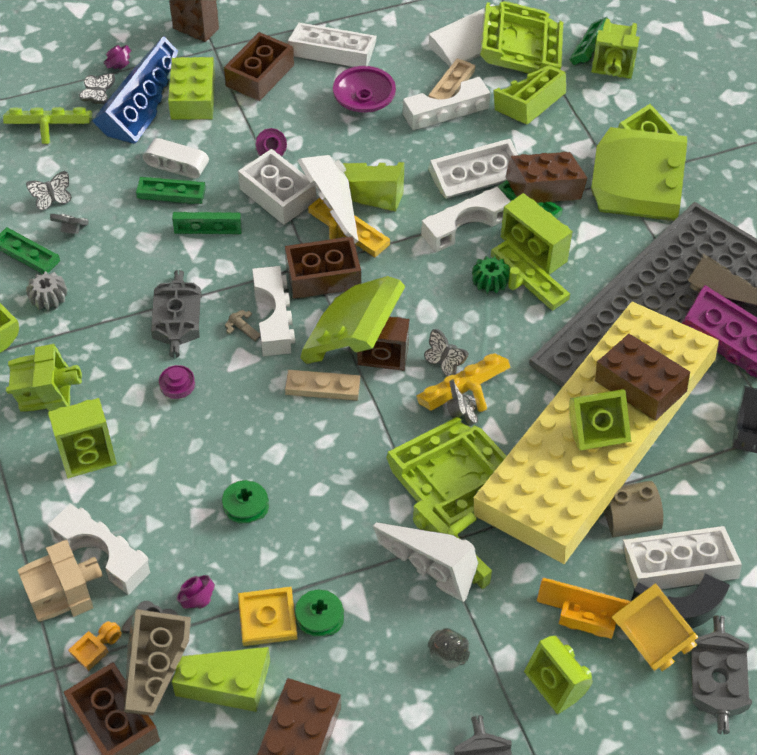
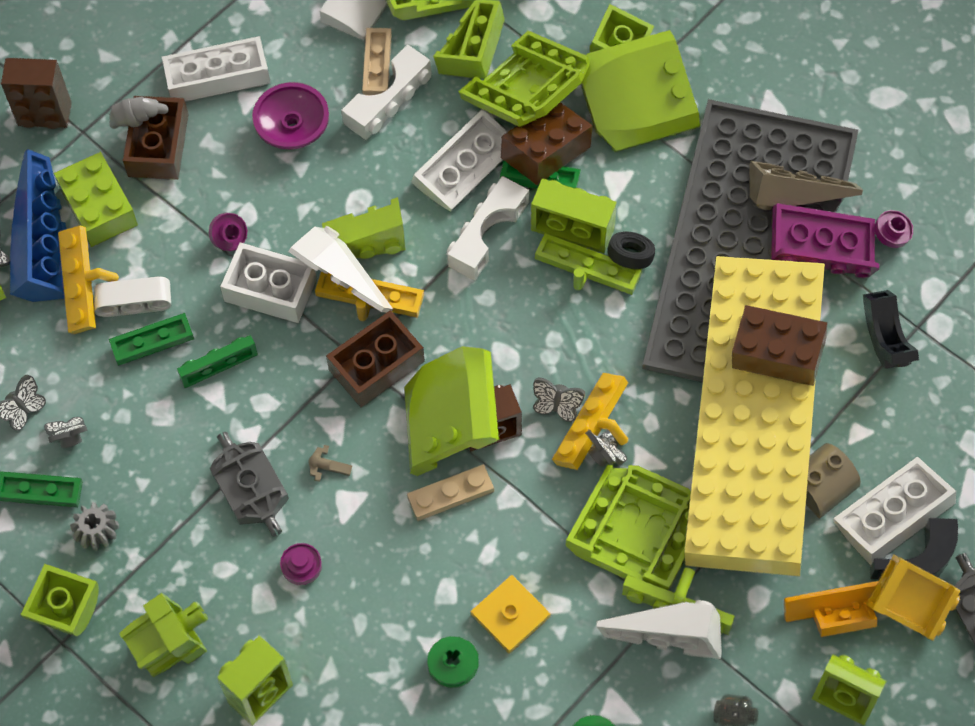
camera: 25 degrees left, 10 degrees up
white arch [252,266,295,356] -> none
green gear [472,256,510,294] -> none
lime brick [569,389,631,450] -> none
none -> yellow plate [58,225,119,334]
none -> light grey piece [109,96,168,129]
none -> lime wedge [458,30,590,127]
none -> yellow plate [470,575,551,654]
none -> black tyre [608,231,655,269]

